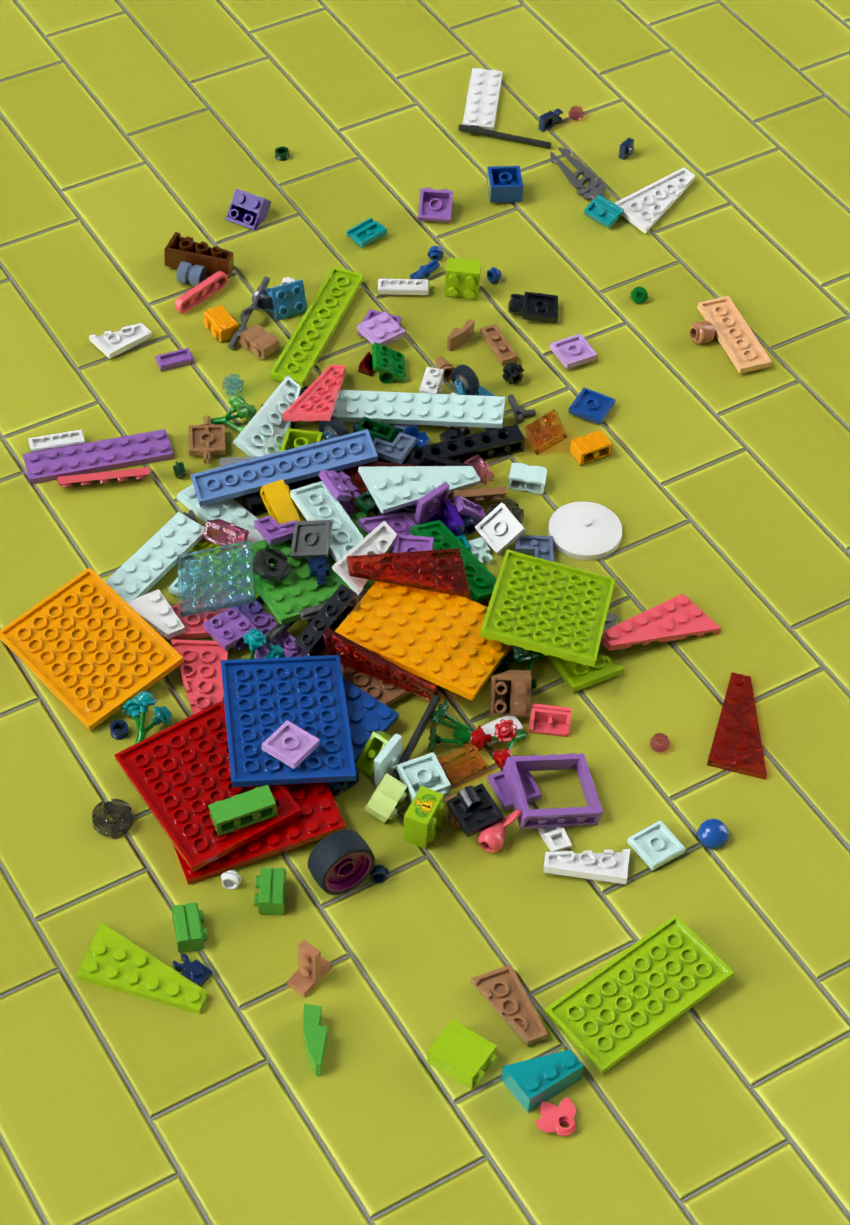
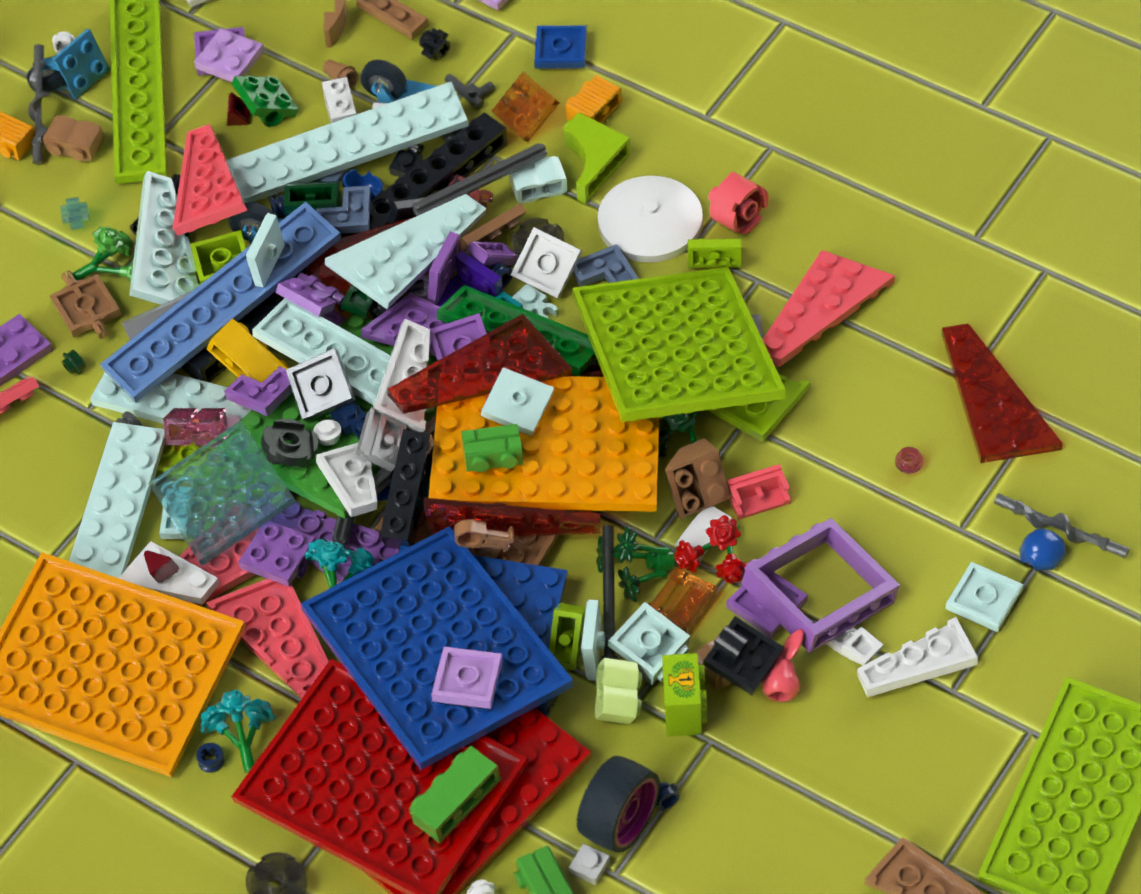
camera: 20 degrees left, 5 degrees up
none -> dark red slope [144,550,179,584]
none -> light aqua plate [246,213,285,288]
none -> white plate [313,420,342,446]
none -> white wing [316,442,377,517]
none -> light grey plate [355,408,407,472]
none -> dark grey axle [412,143,547,216]
none -> medium nougat piece [454,520,514,559]
none -> bright green brick [461,424,523,472]
none -> light aqua plate [481,367,554,436]
none -> lime arch [563,112,630,204]
none -> white plate [569,844,610,885]
none -> lime bracket [688,238,741,268]
none -> coral brick [708,172,768,234]
none -> dark grey piece [994,493,1130,558]

